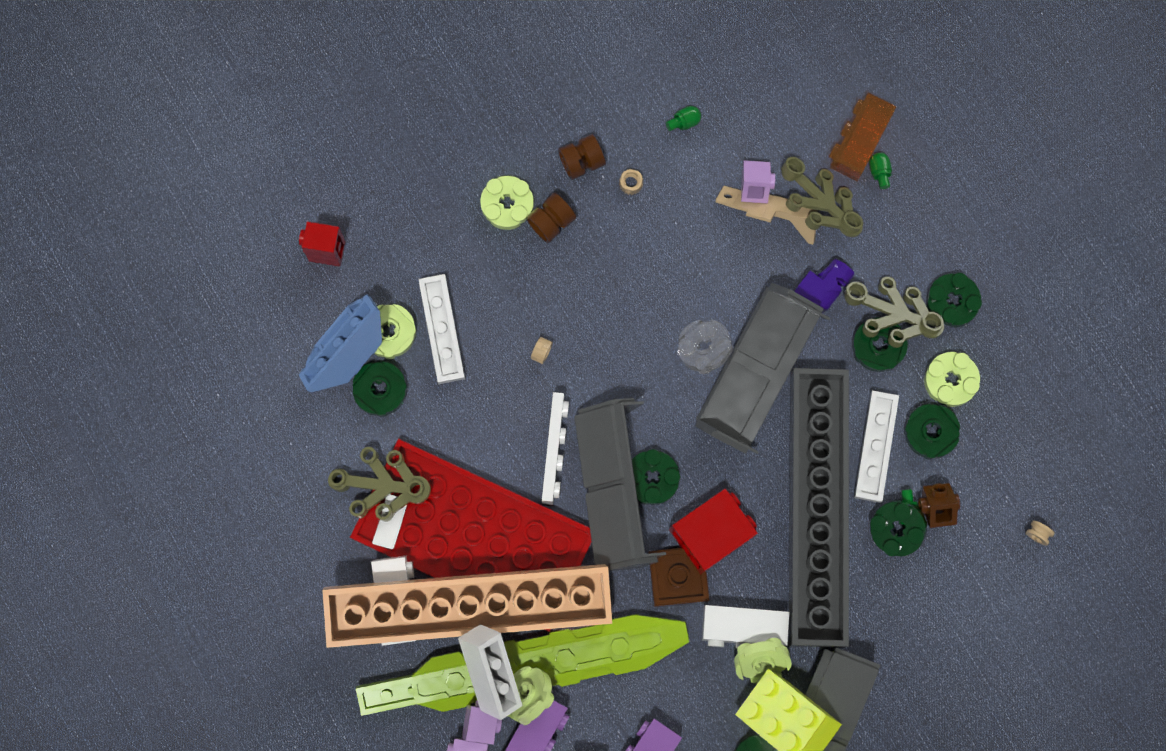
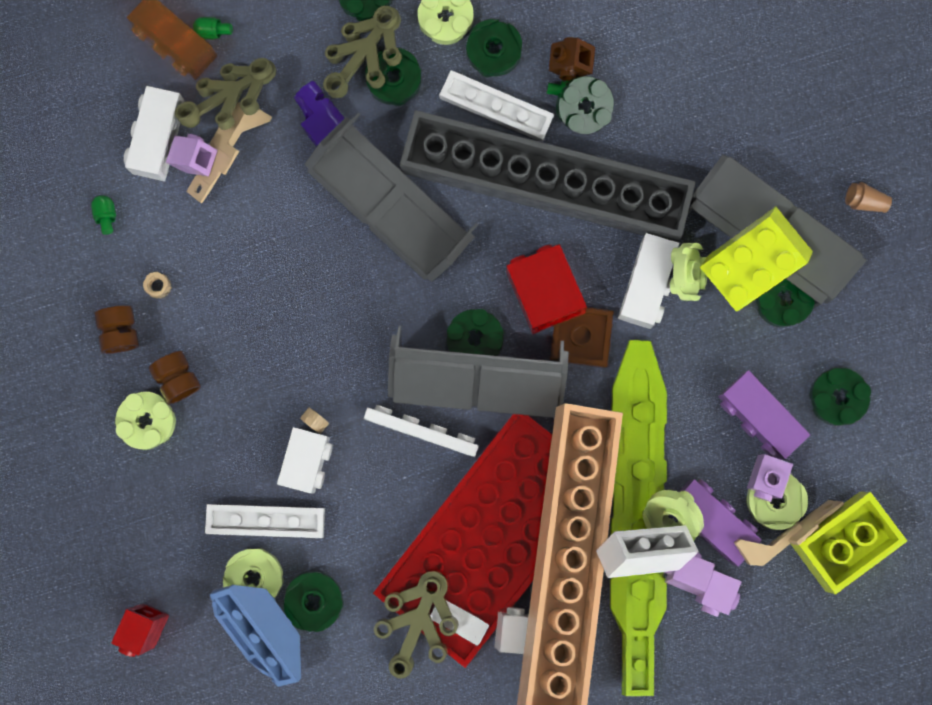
camera: 70 degrees left, 5 degrees up
clear plate [677,320,733,374] -> none
none -> white brick [124,86,186,181]
none -> white brick [277,427,333,494]

